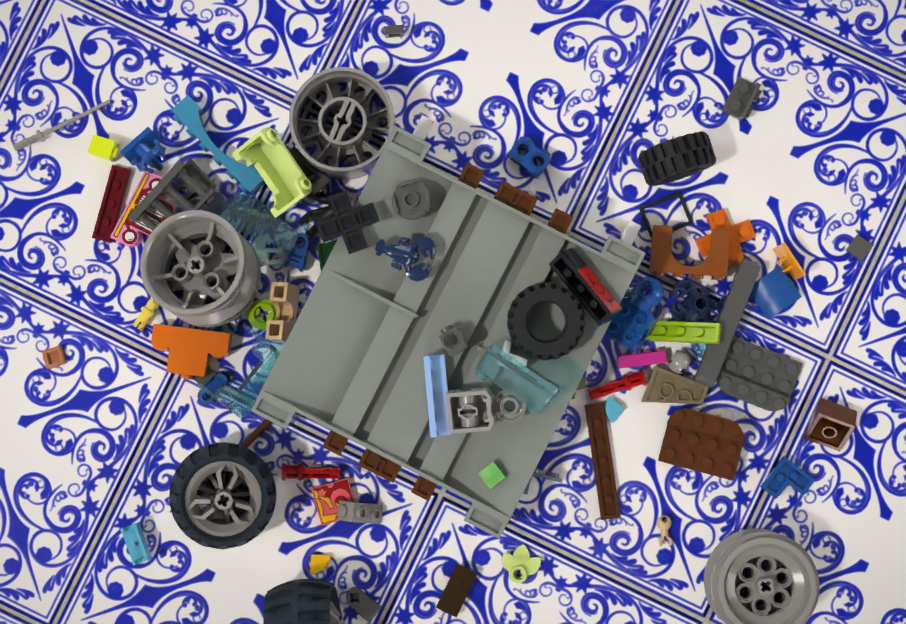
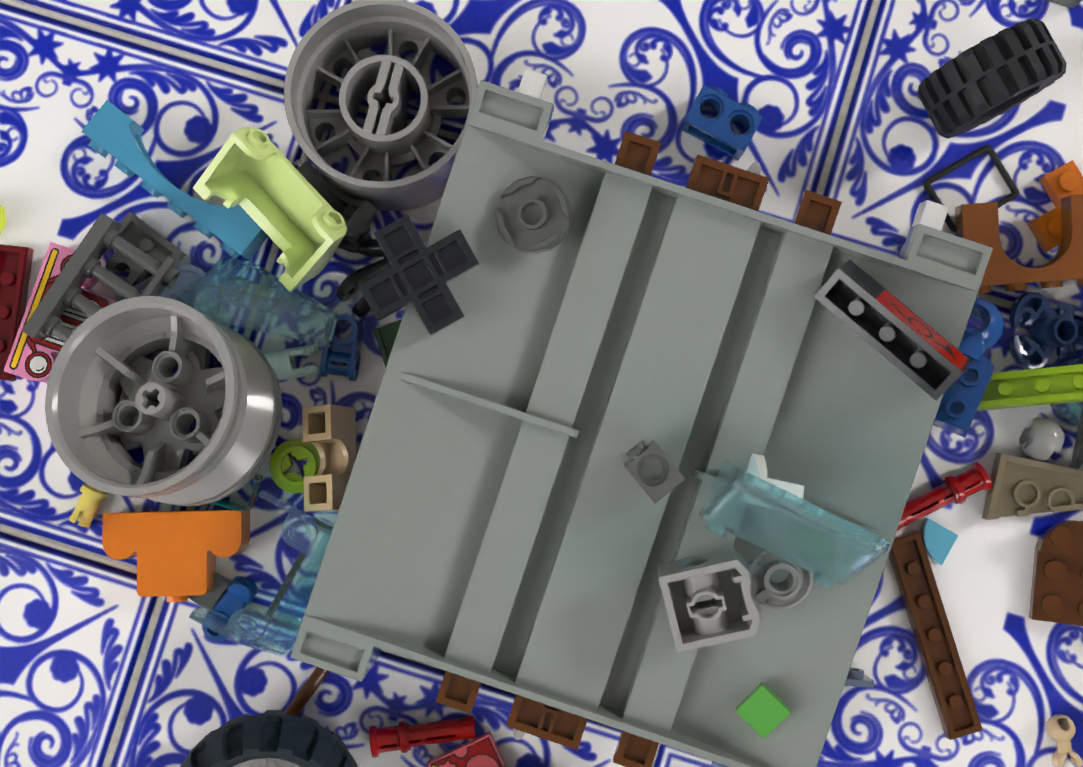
camera: 10 degrees left, 0 degrees up
blue piece [120,126,166,173] -> none
dark blue animal [375,235,436,282] -> none
light blue fence [423,354,452,438] -> none
black tyre [507,283,585,361] -> none
dark pink piece [617,349,667,369] -> none

